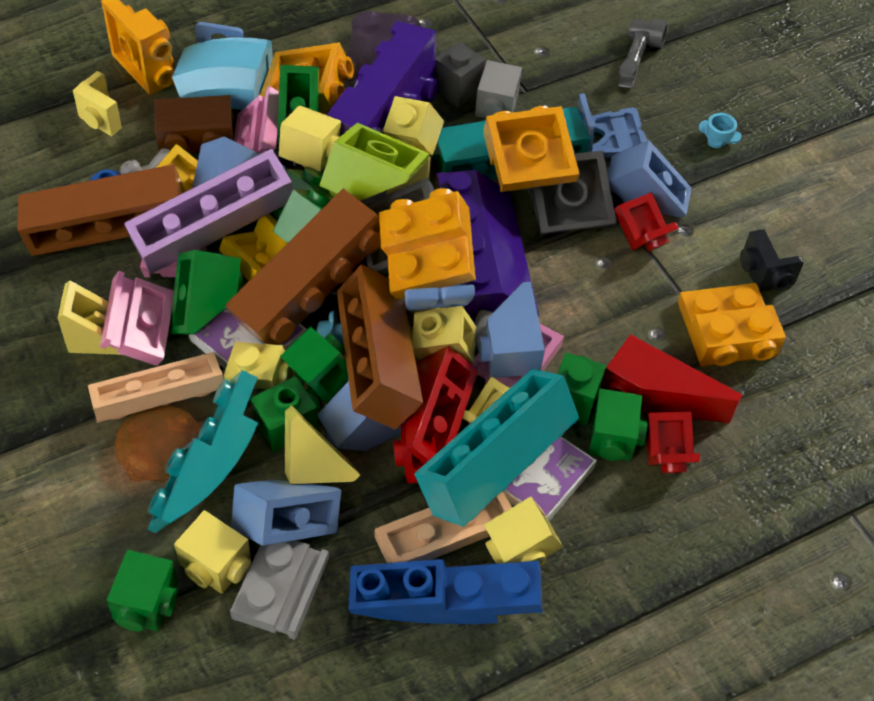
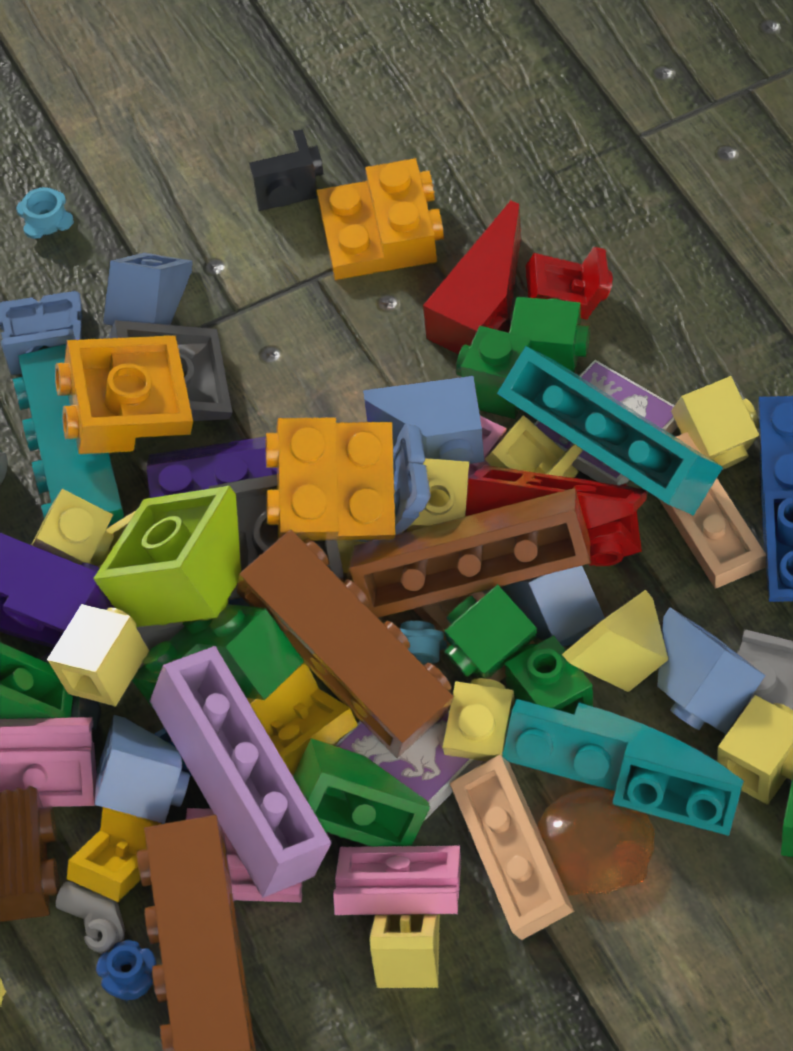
camera: 80 degrees left, 0 degrees up
red bracket [614,192,679,252] -> none

